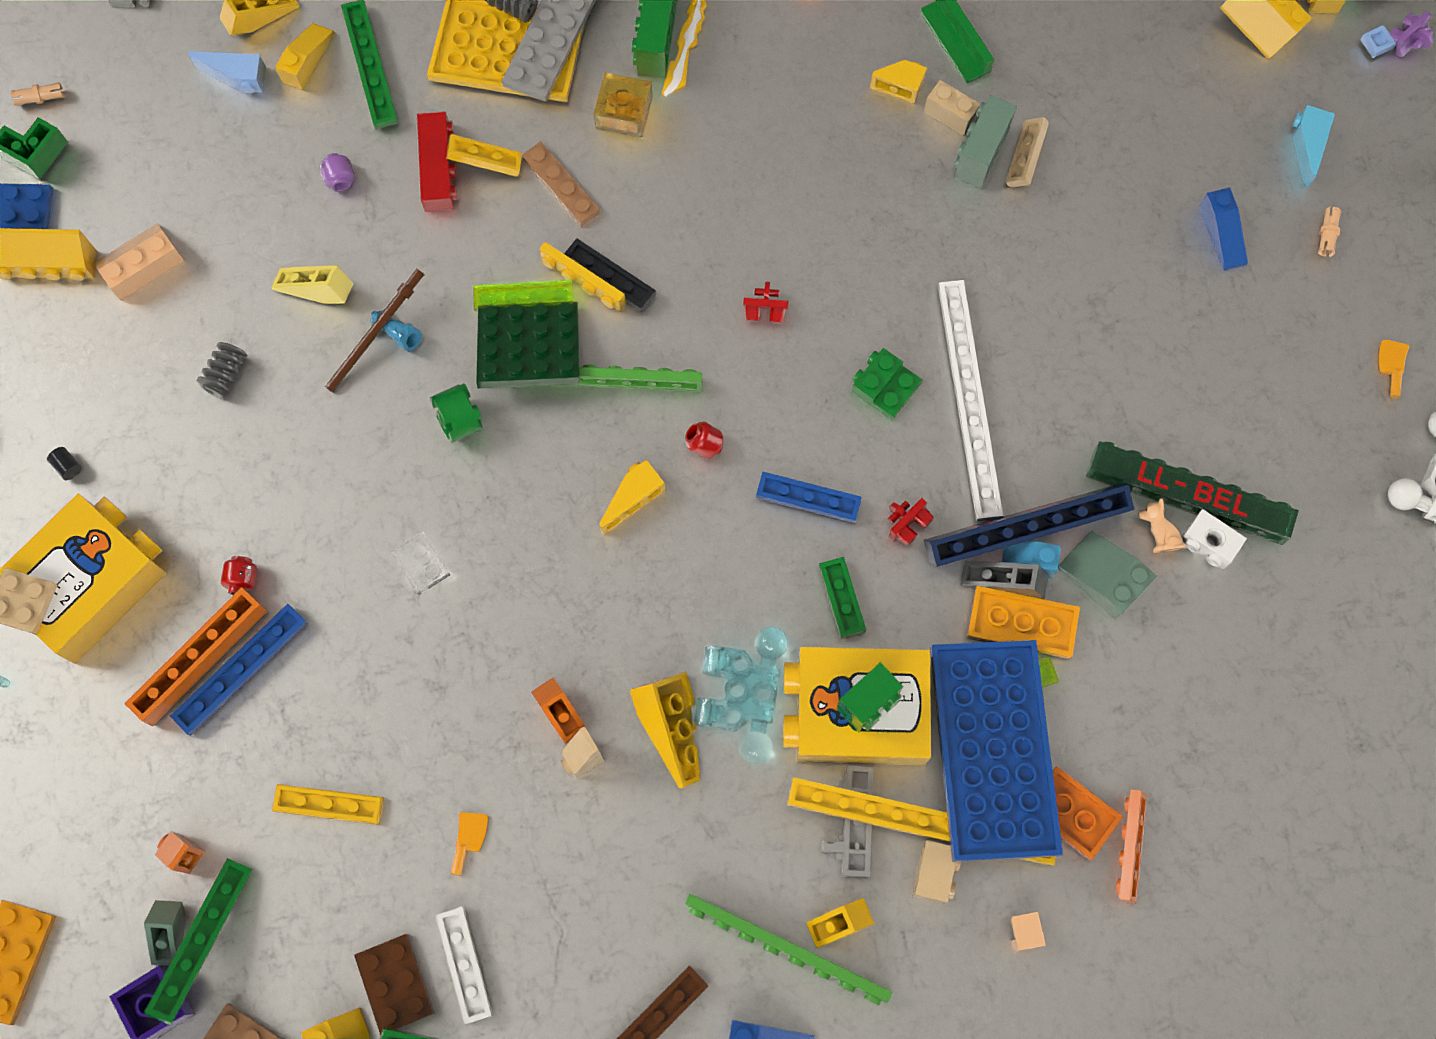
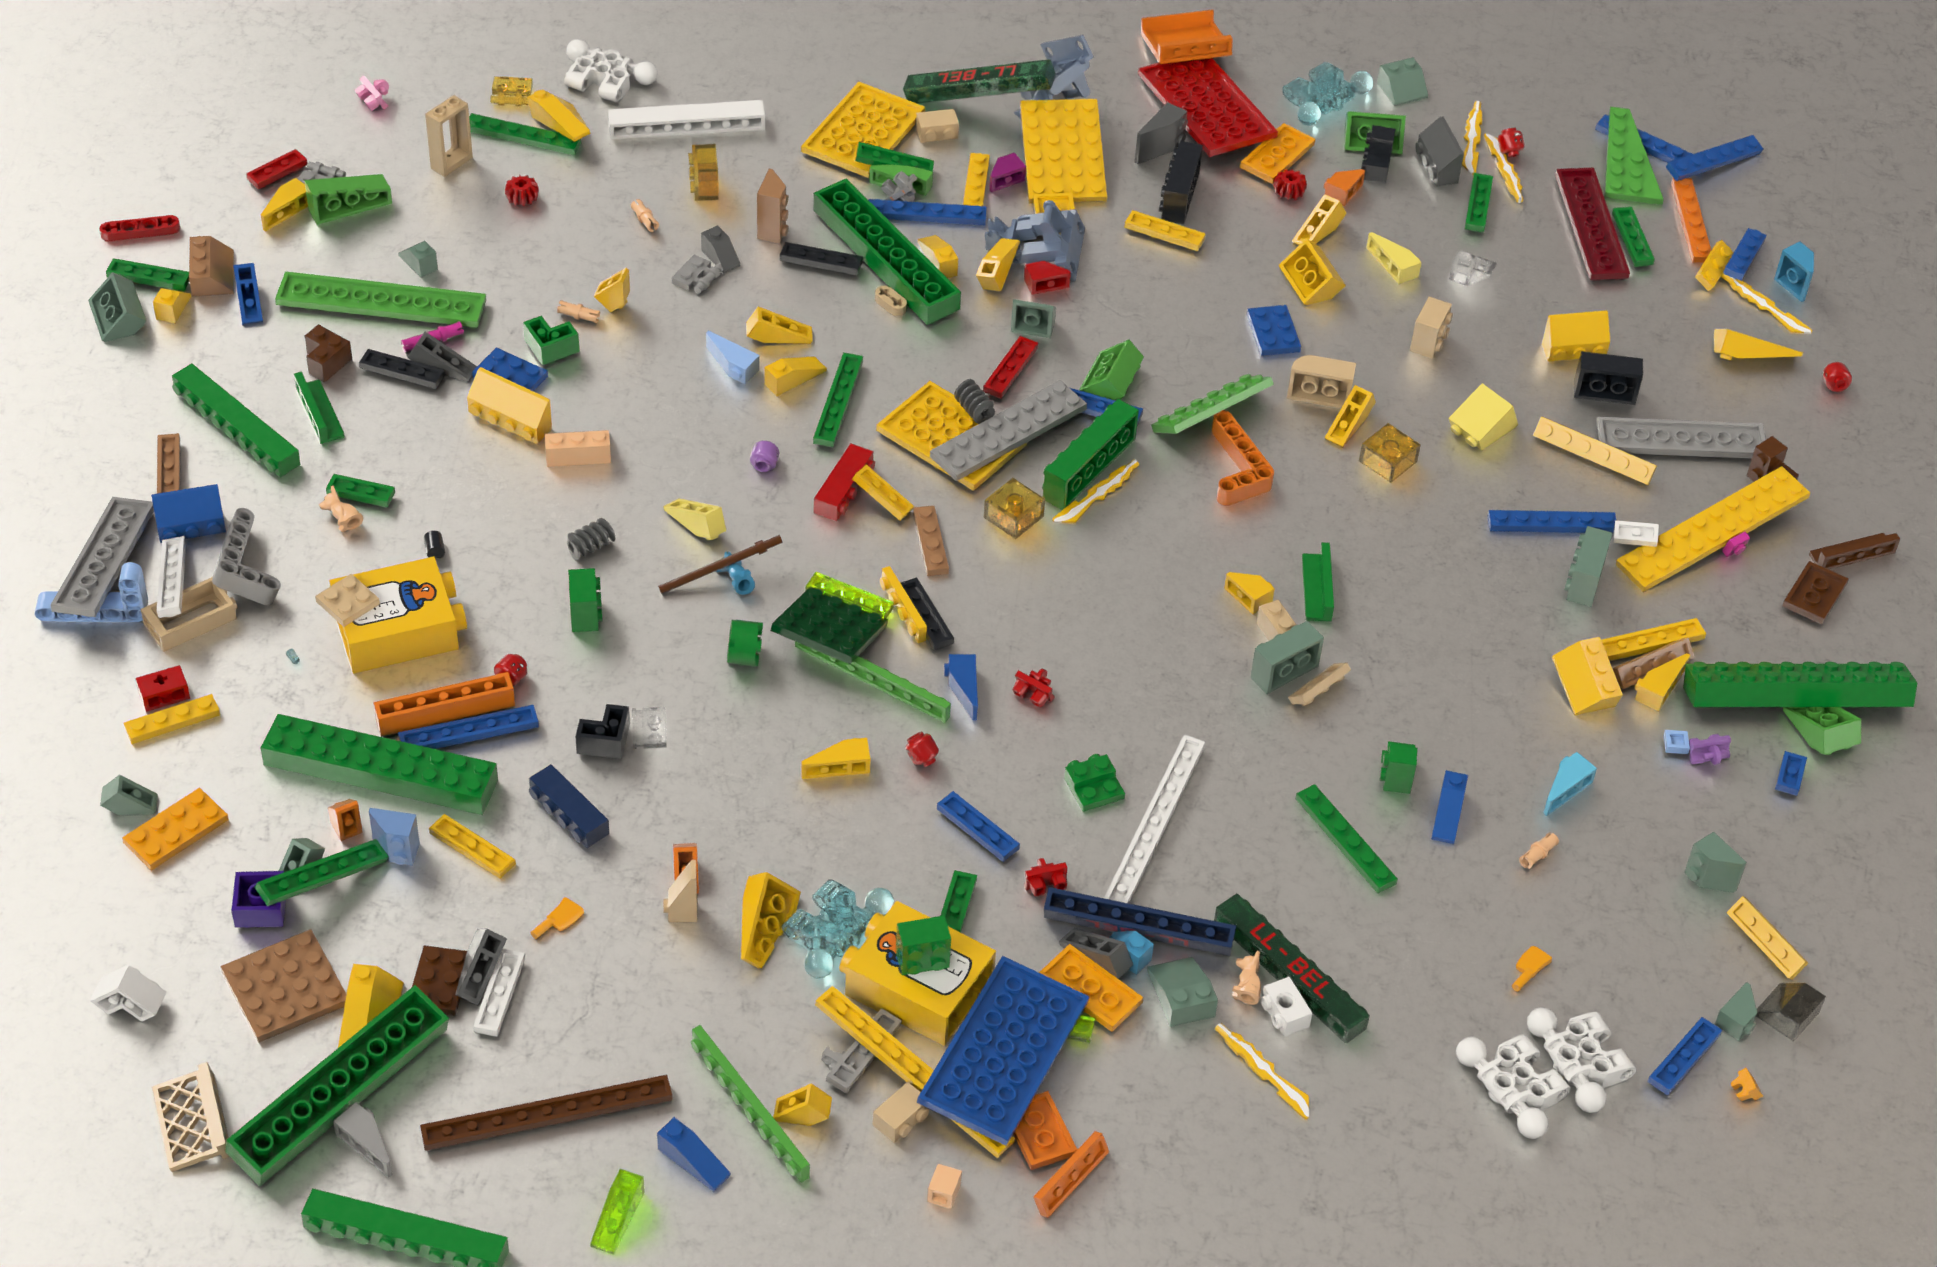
camera: 25 degrees right, 25 degrees down
none -> green brick [260,714,498,815]
none -> medium blue slope [369,808,420,865]
none -> dark grey slope [456,928,507,1005]
none -> dark blue brick [529,764,609,848]
none -> green brick [568,568,603,632]
none -> black brick [575,704,630,759]
none -> yellow slope [593,268,630,312]
none -> blue slope [944,654,978,720]
none -> yellow sword [1215,1023,1309,1119]
none -> green plate [1295,784,1398,893]
none -> green brick [1379,741,1418,794]

